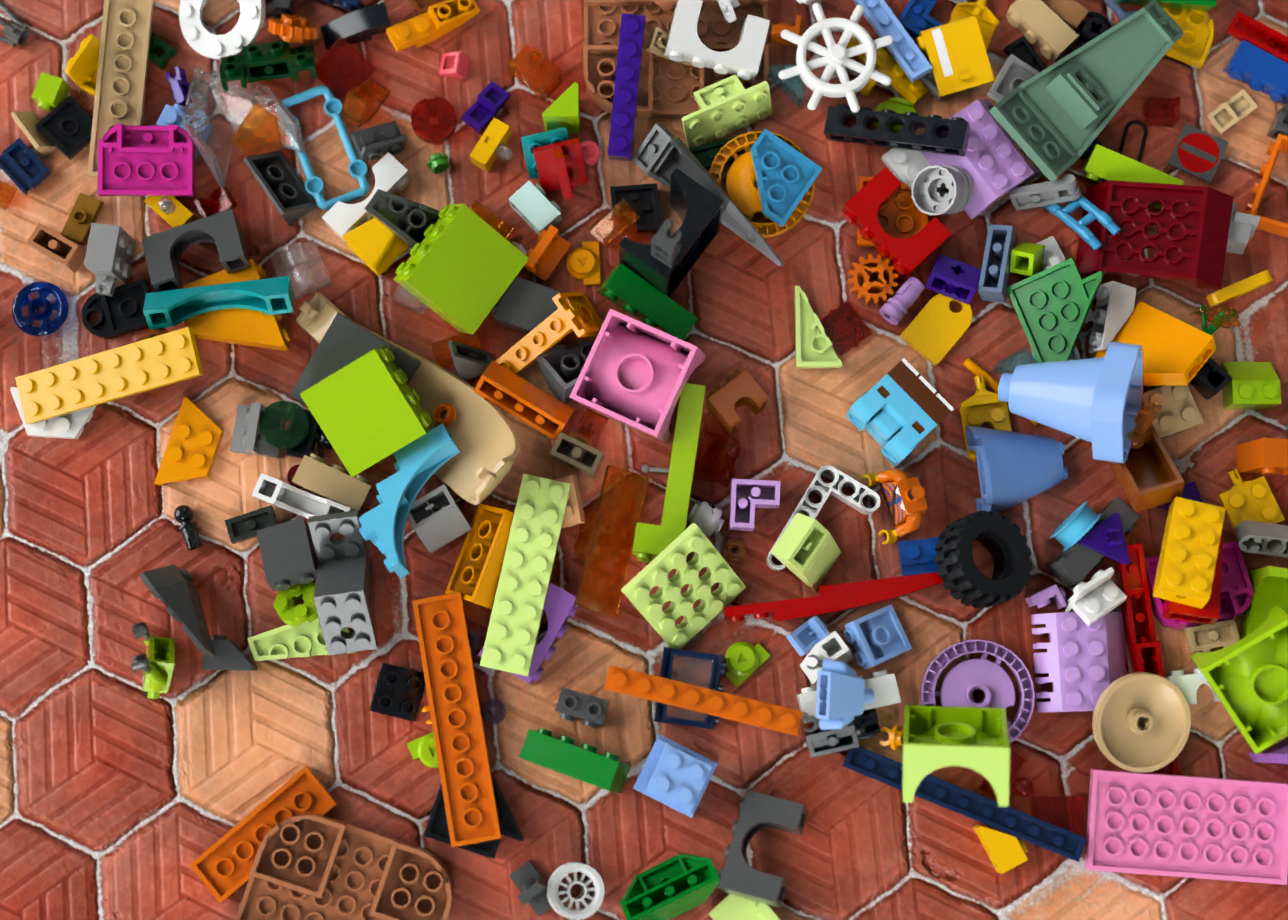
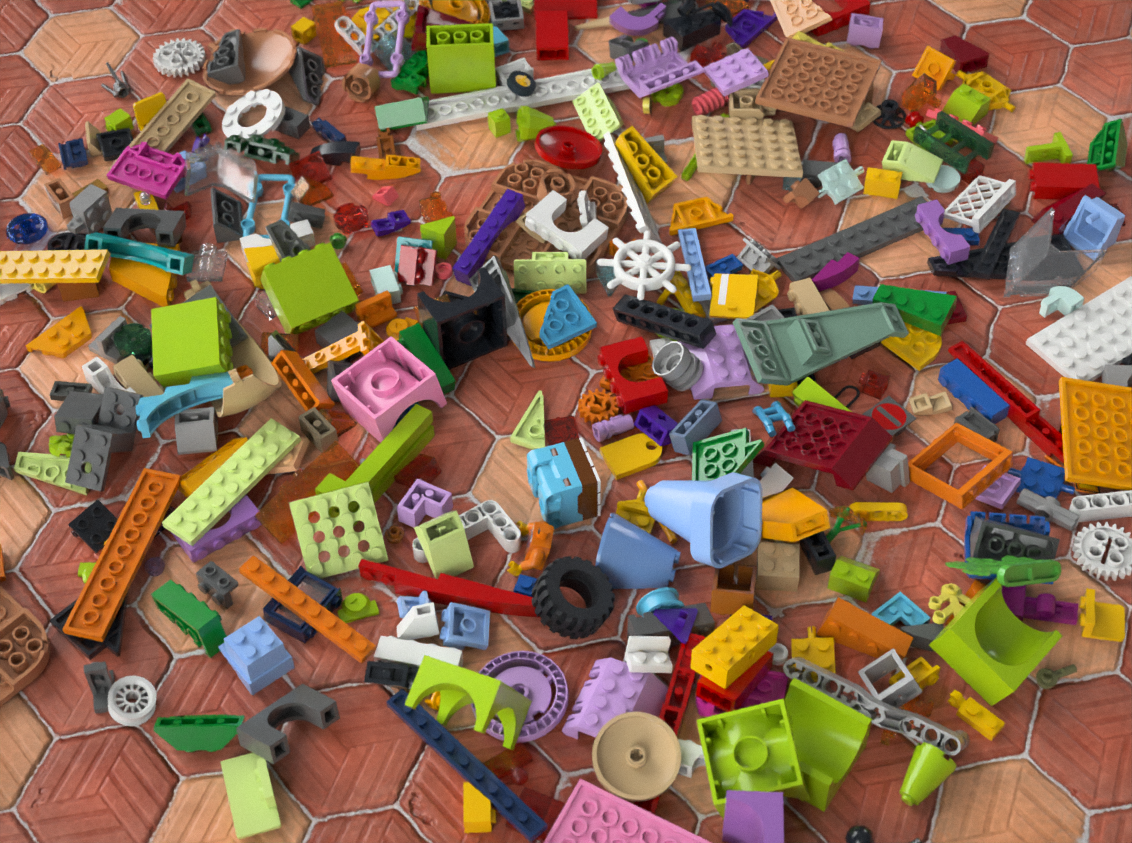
camera: 25 degrees right, 30 degrees down
black pin [174,505,203,551] -> none
clear orange plate [229,103,283,156] -> none
orange gear [268,14,320,44] -> none
yellow piece [469,118,513,172] -> none
dark grey hinge [651,219,682,268] -> none
white head [687,501,725,537] -> none
dark orange piece [706,370,768,435] -> none
light blue torso [803,655,874,733] -> none
light grey plate [1009,174,1081,211] -> none
lime brick [1010,241,1045,276] -> none
lavender bracket [1025,584,1067,610] -> none
clear orange plate [1127,402,1163,449] -> none

